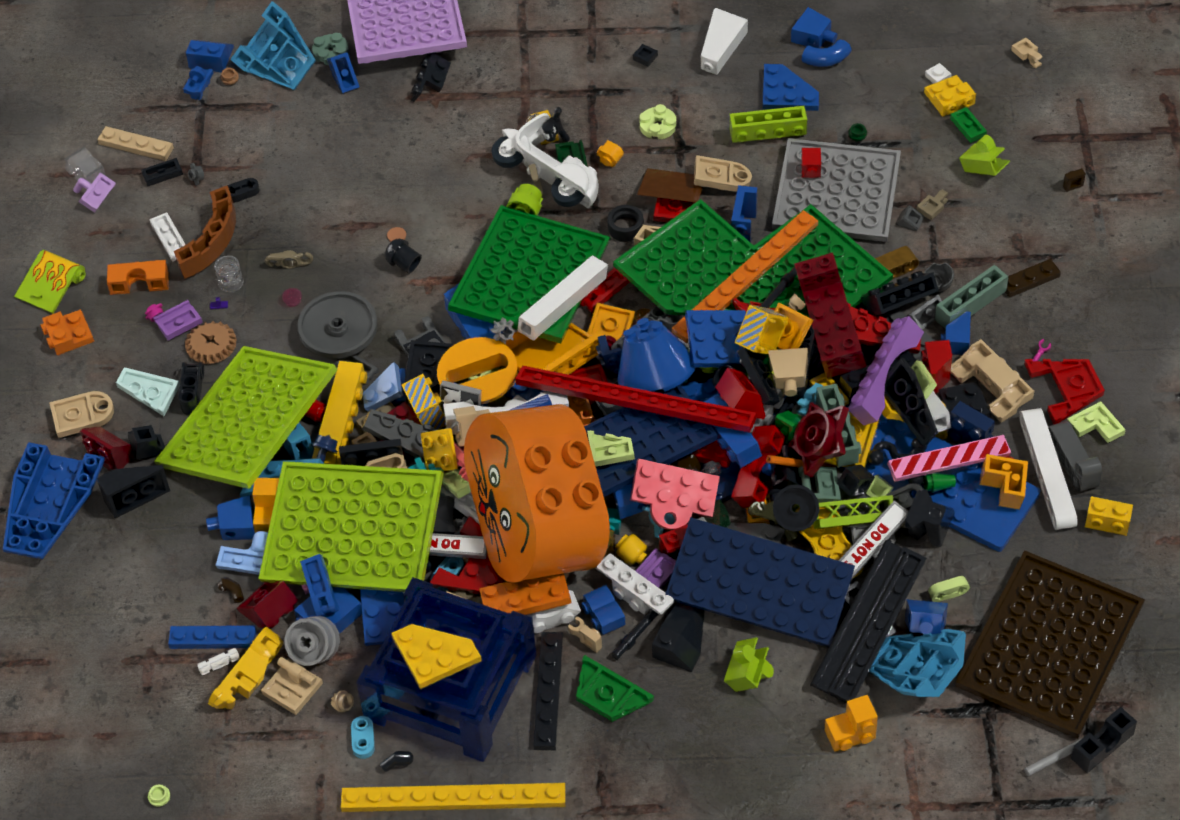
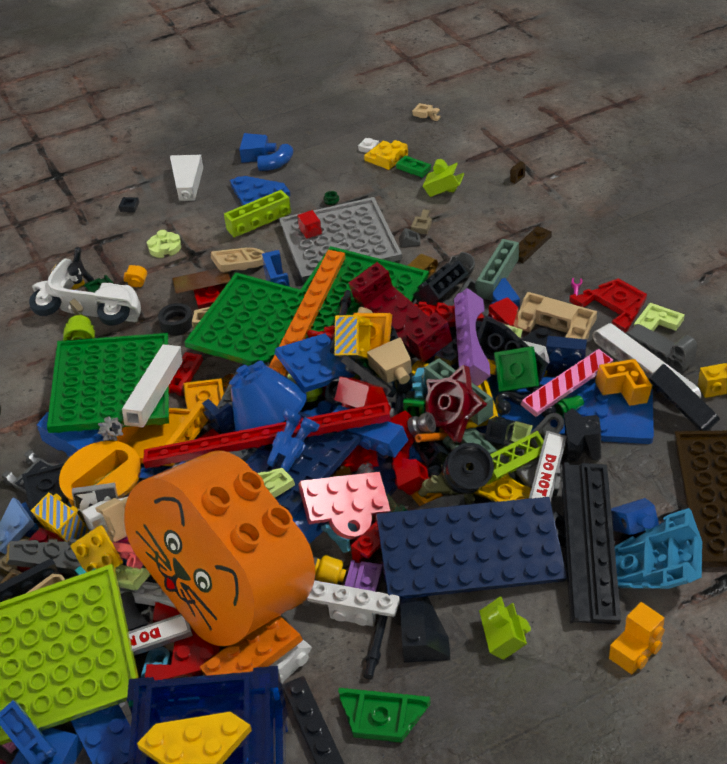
camera: 25 degrees left, 10 degrees down
tan plate [568,617,602,653] -> none
blue brick [581,585,626,635] -> none
yellowish green beam [928,576,970,602] -> none
none -> blue piece [267,408,320,472]
none -> flat silver wheel [408,412,436,437]
none -> green plate [494,346,539,392]
none -> black beam [648,364,720,431]

